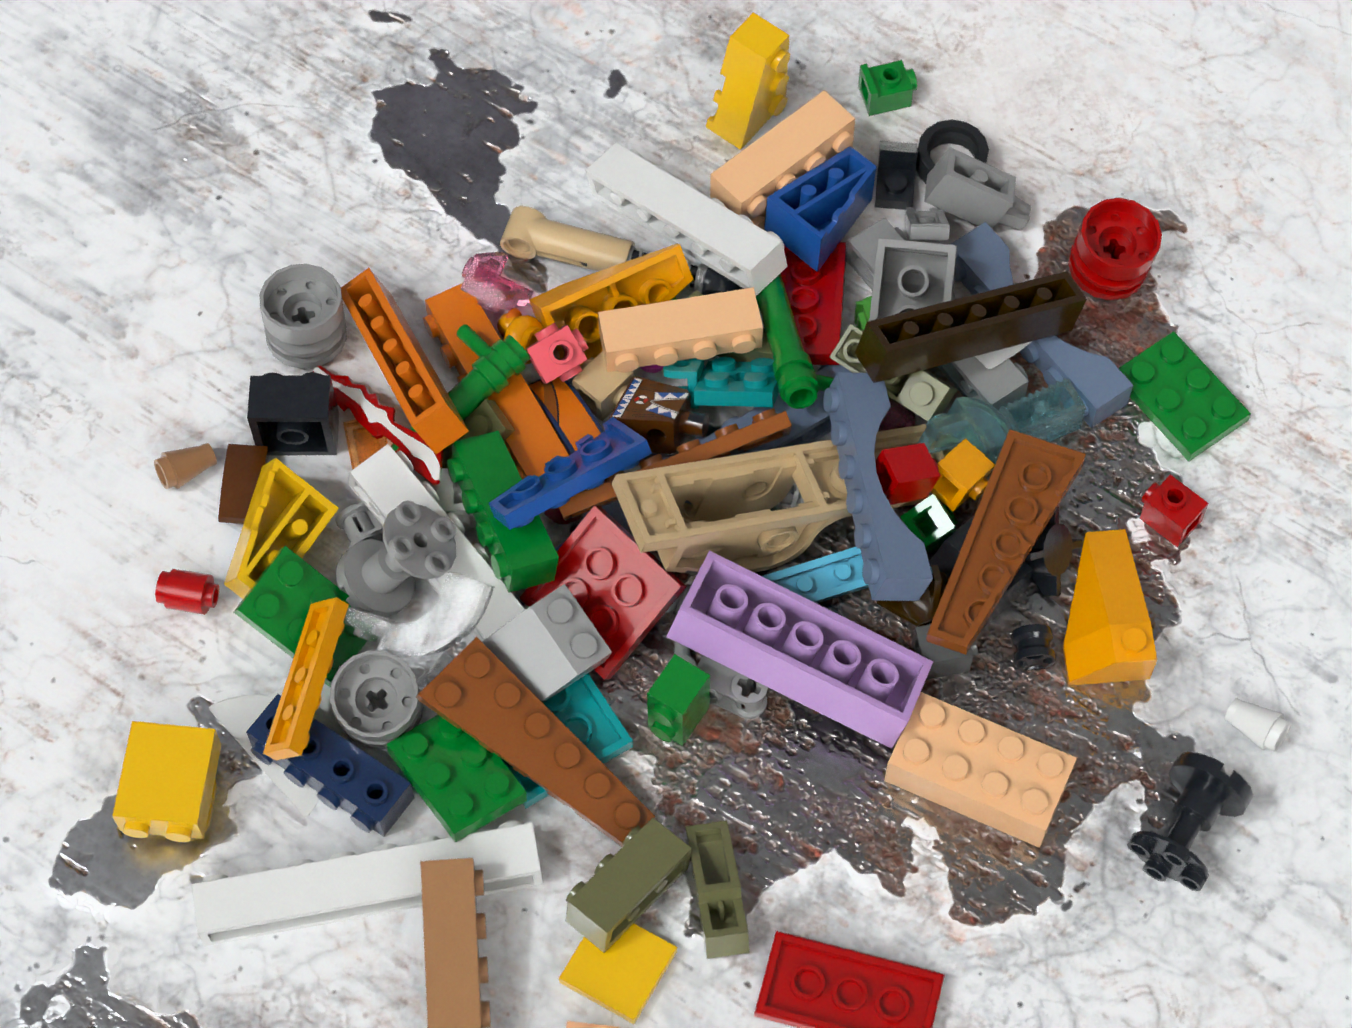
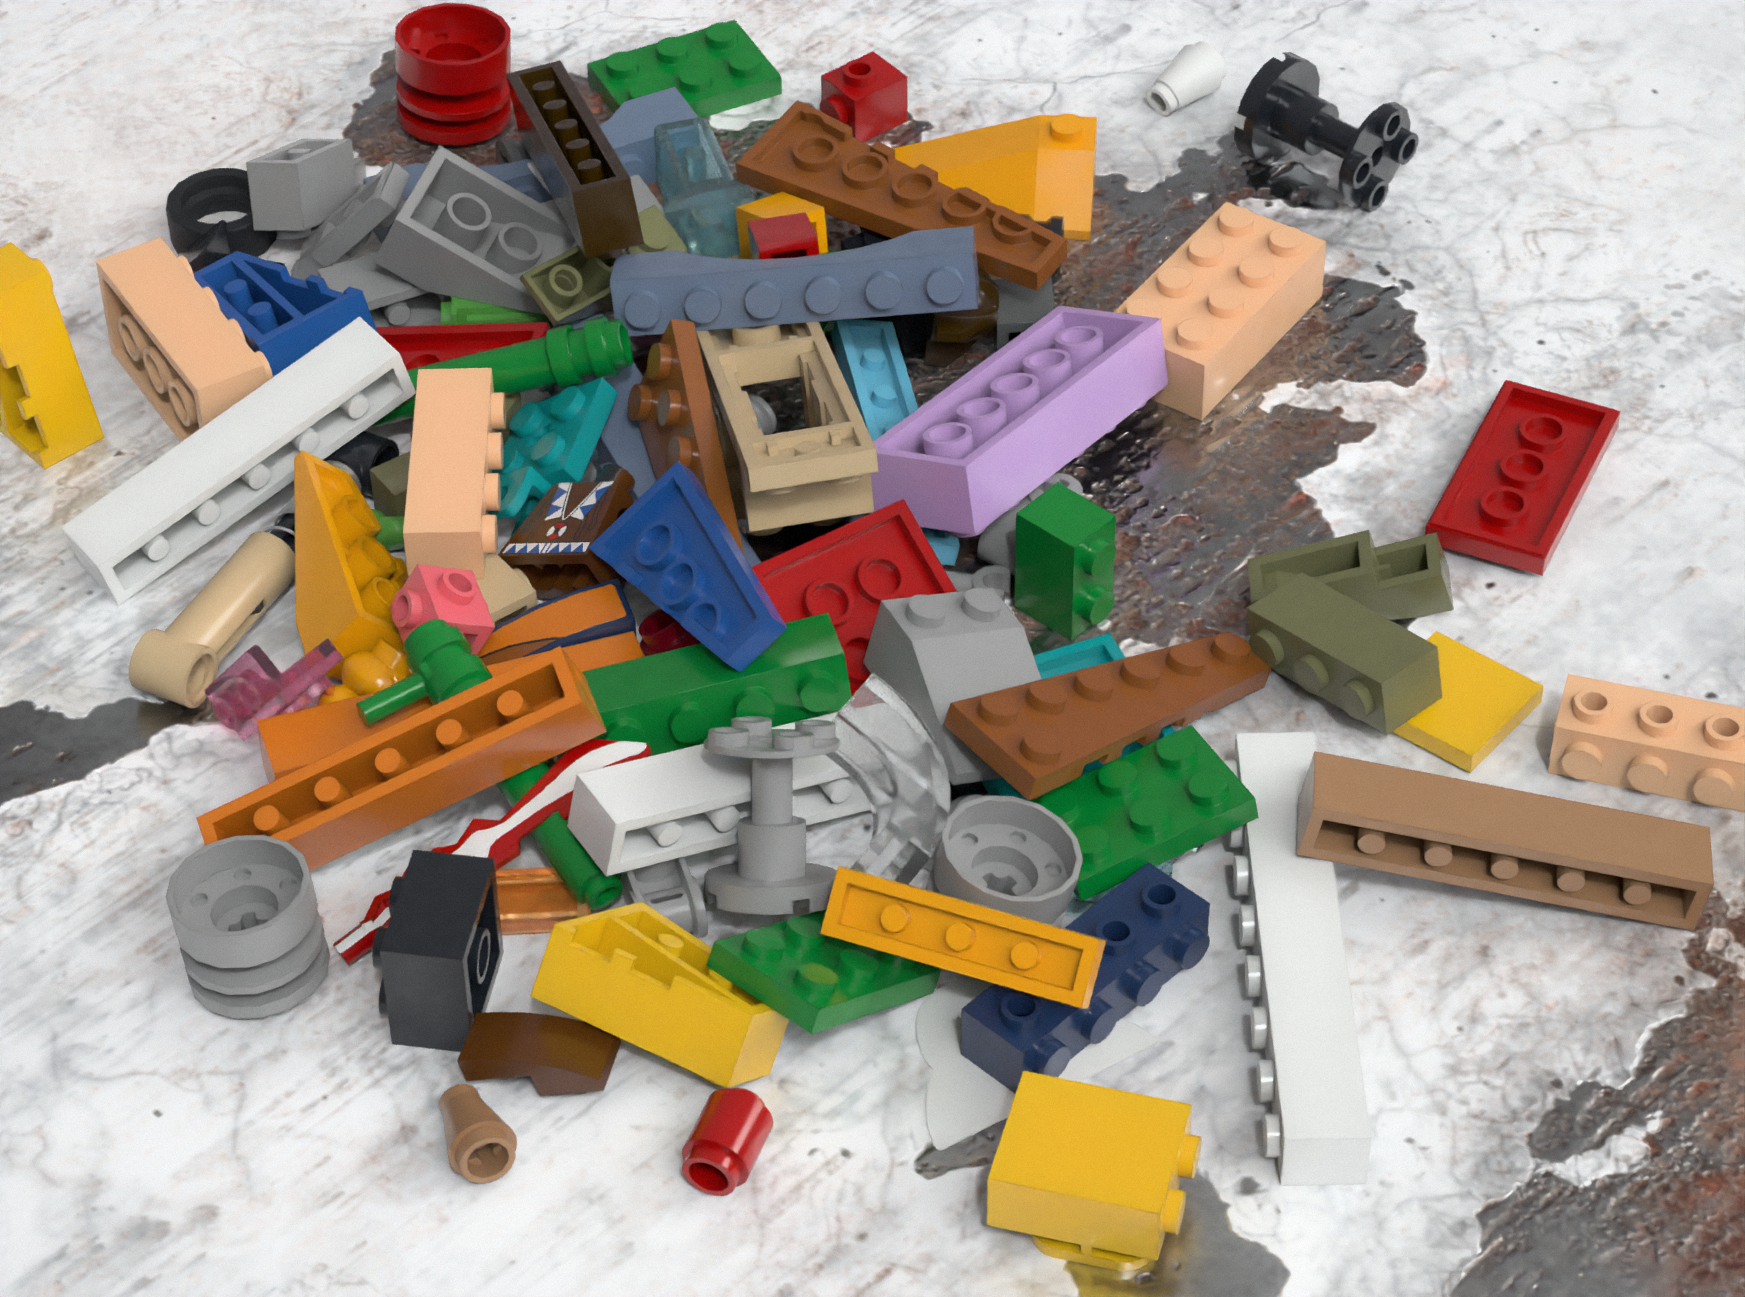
camera: 80 degrees left, 20 degrees down
green brick [858,60,917,116] -> none

